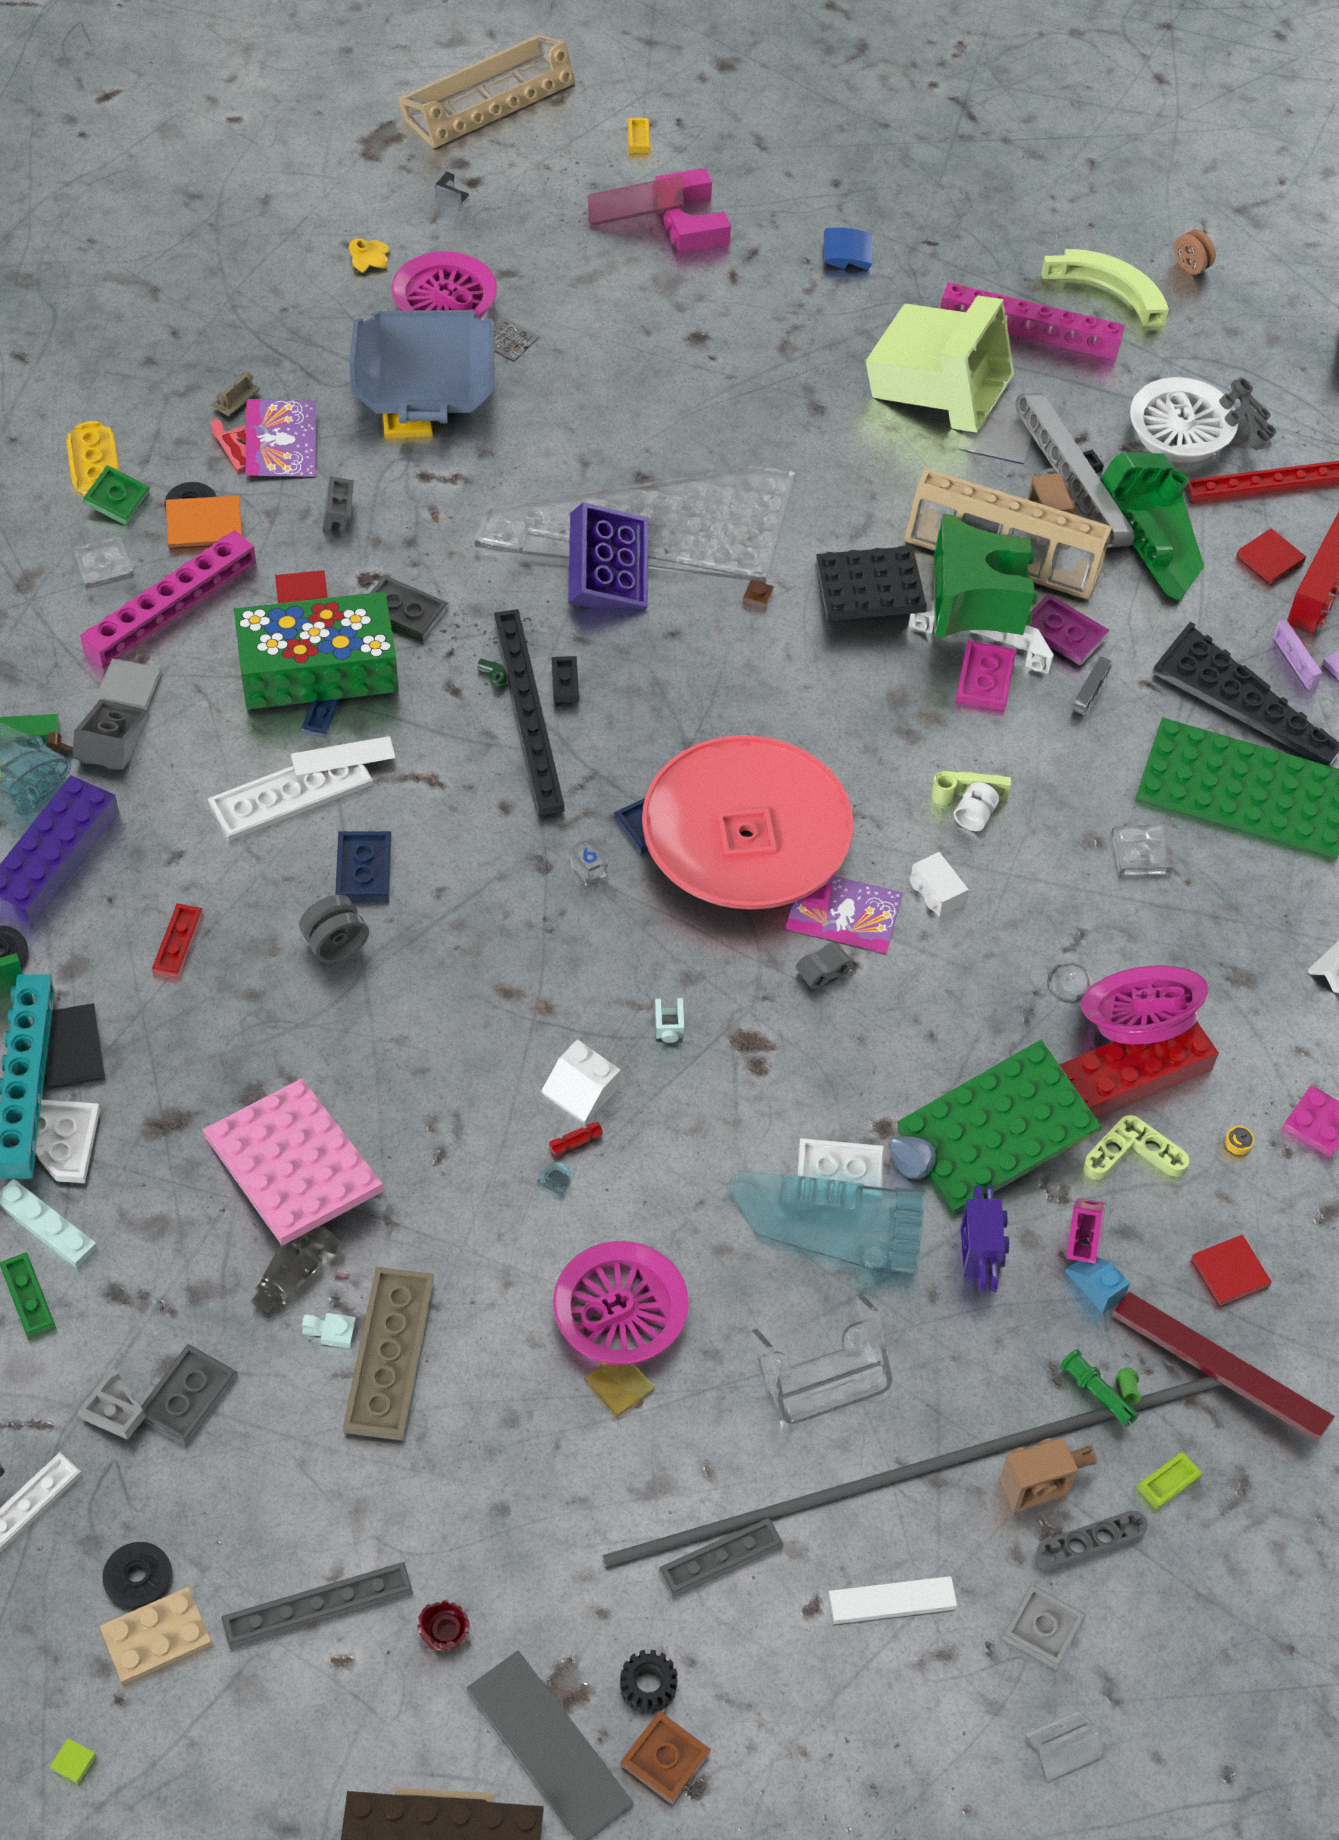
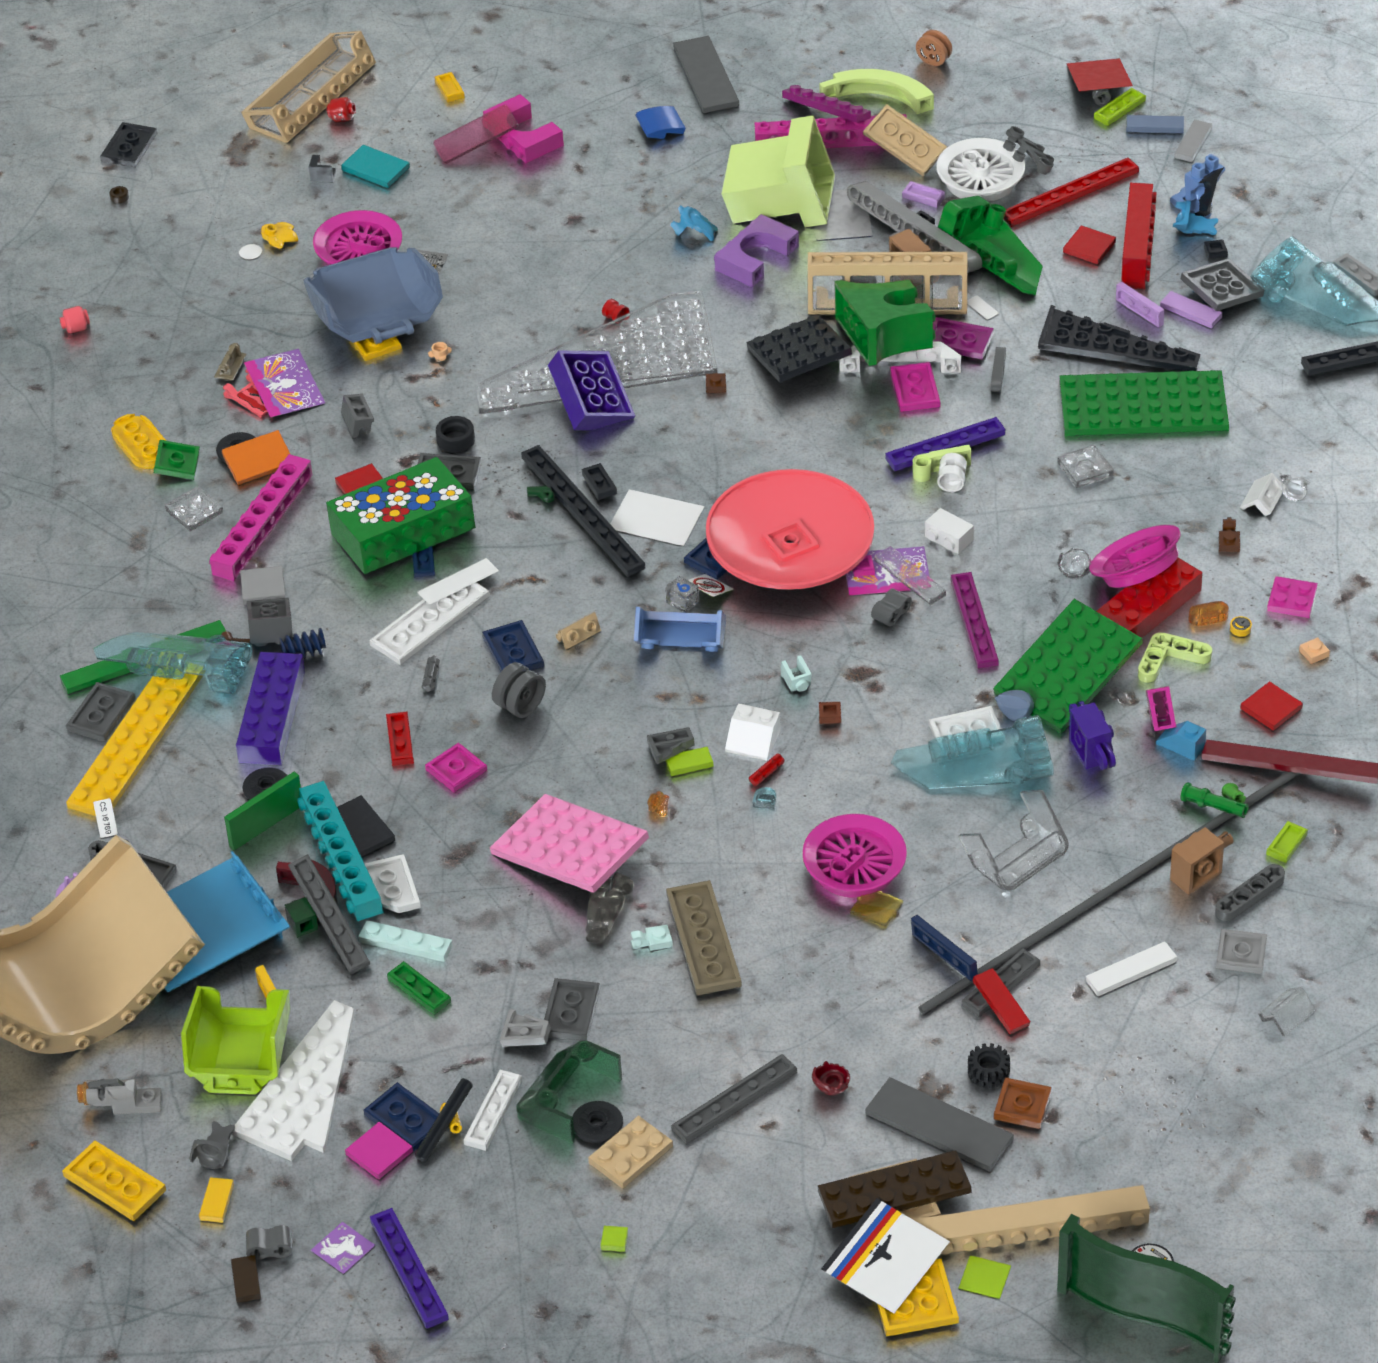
camera: 15 degrees left, 10 degrees down
none -> coral head [59,306,90,334]
none -> black tile [100,122,157,168]
none -> dark brown tile [109,186,129,203]
none -> white sticker [239,244,262,259]
none -> dark blue piece [279,628,326,659]
none -> red head [327,97,356,123]
none -> teal tile [341,145,410,188]
none -> dark grey axle [422,655,440,692]
none -> dark pink tile [425,742,487,793]
none -> light nougat plate [428,342,452,361]
none -> black tyre [436,416,475,453]
none -> clear green windscreen [516,1040,622,1144]
none -> tan hinge [556,612,601,650]
none -> red wheel [602,298,630,325]
none -> white sticker [610,489,705,546]
none -> medium blue windscreen [634,607,726,652]
none -> dark grey wing [647,727,695,764]
none -> clear orange plate [647,791,669,817]
none -> lime tile [665,746,714,776]
none -> dark azure hair [670,205,718,241]
none -> dark grey tile [673,35,739,113]
none -> sticker [684,574,734,597]
none -> medium lavender arch [714,214,799,288]
none -> magenta plate [782,85,871,123]
none -> copper plate [819,701,841,724]
none -> tan tile [863,104,947,177]
none -> clear tile [874,546,946,605]
none -> dark purple plate [885,417,1006,472]
none -> lavender tile [902,181,945,208]
none -> dark blue tile [911,915,978,981]
none -> magenta tile [950,572,999,669]
none -> white sticker [967,295,999,320]
none -> red tile [972,968,1031,1034]
none -> clear orange beam [1188,601,1229,626]
none -> reddish brown plate [1218,517,1240,552]
none -> light nougat plate [1299,637,1330,664]

